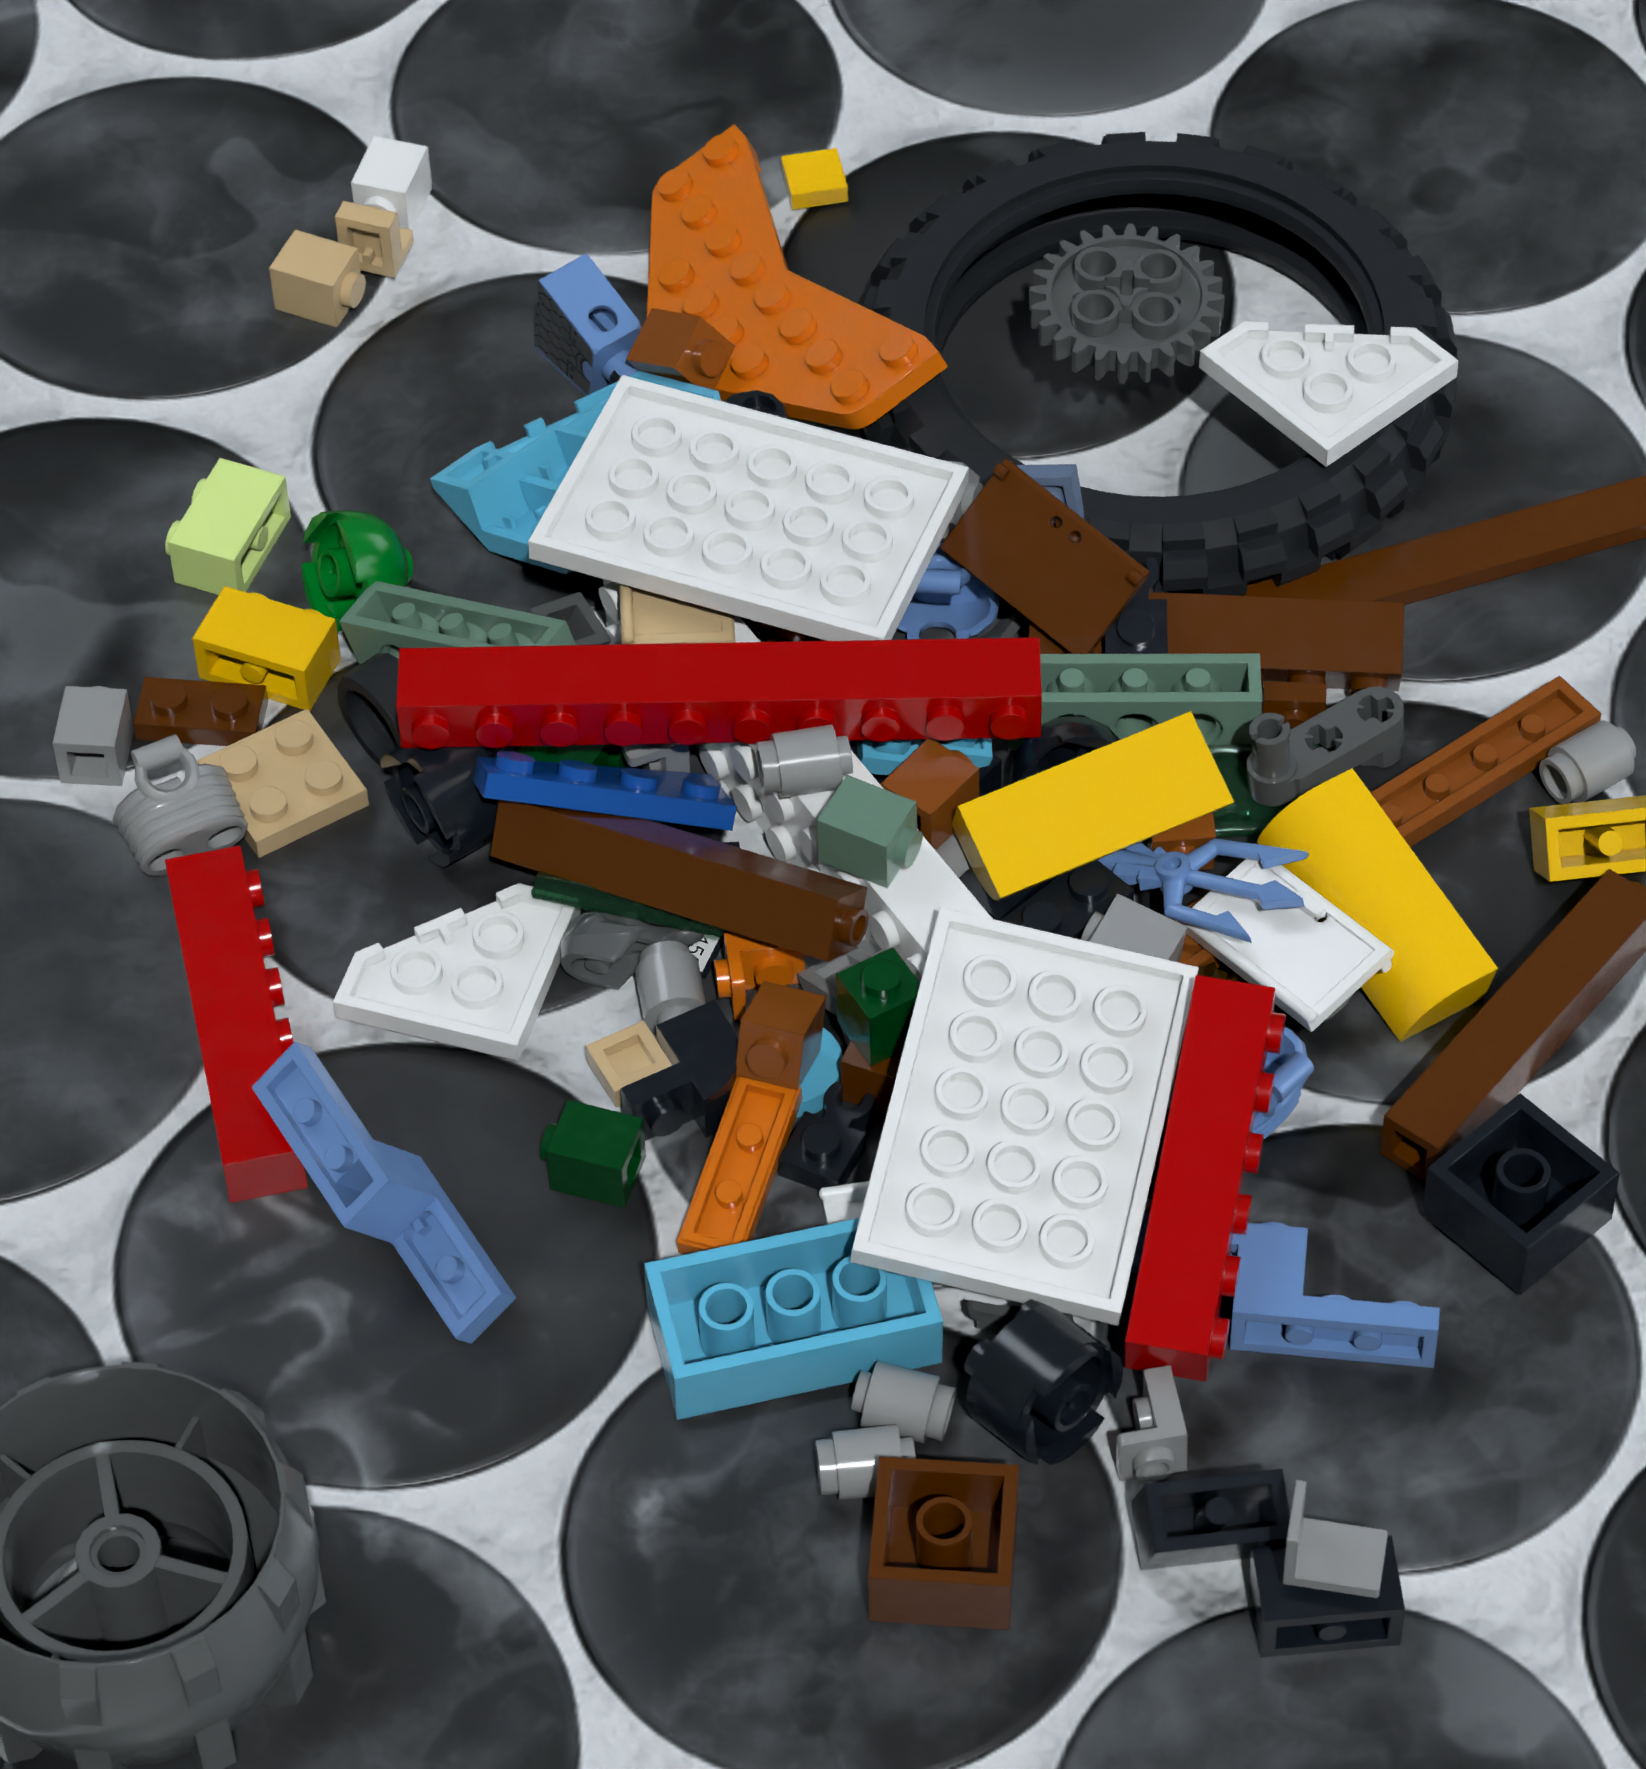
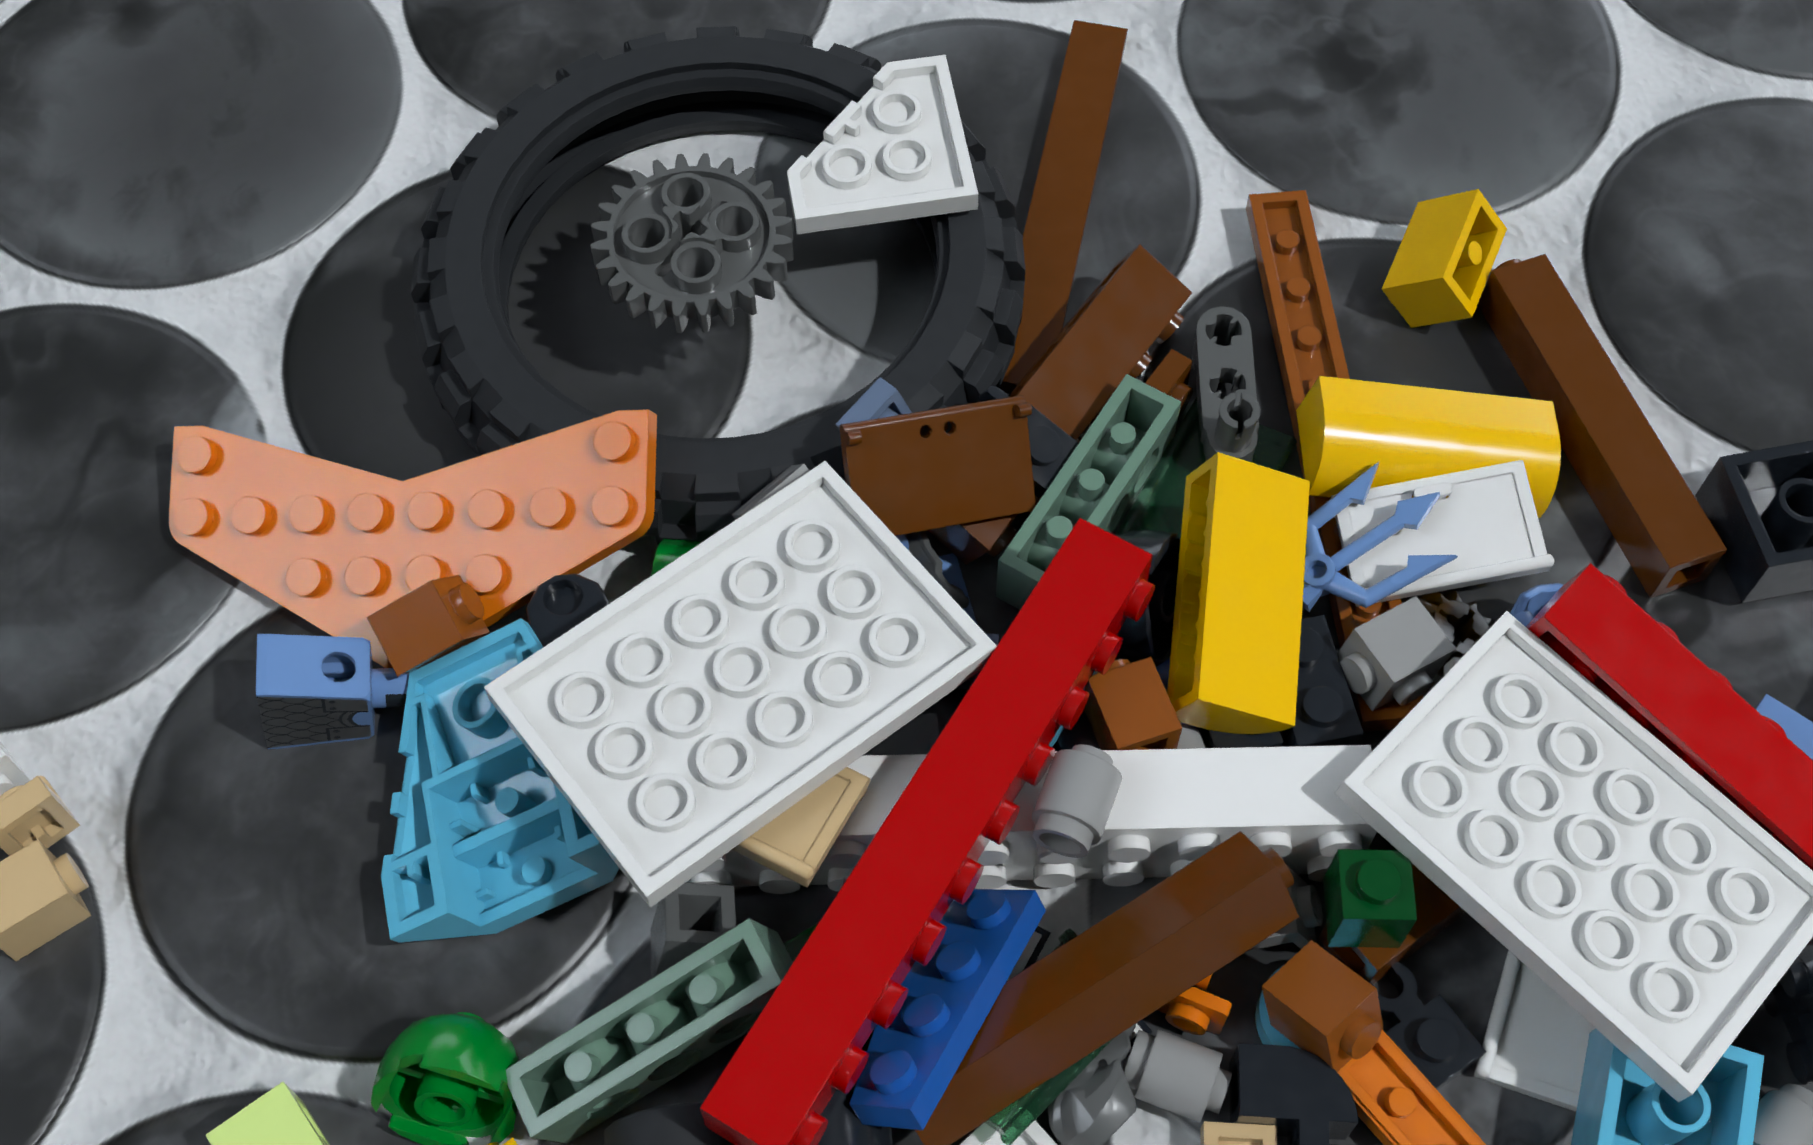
camera: 60 degrees left, 10 degrees up
yellow tile [781,148,848,210] -> none
sand green brick [817,775,923,888] -> none
light grey brick [1539,720,1636,804] -> none

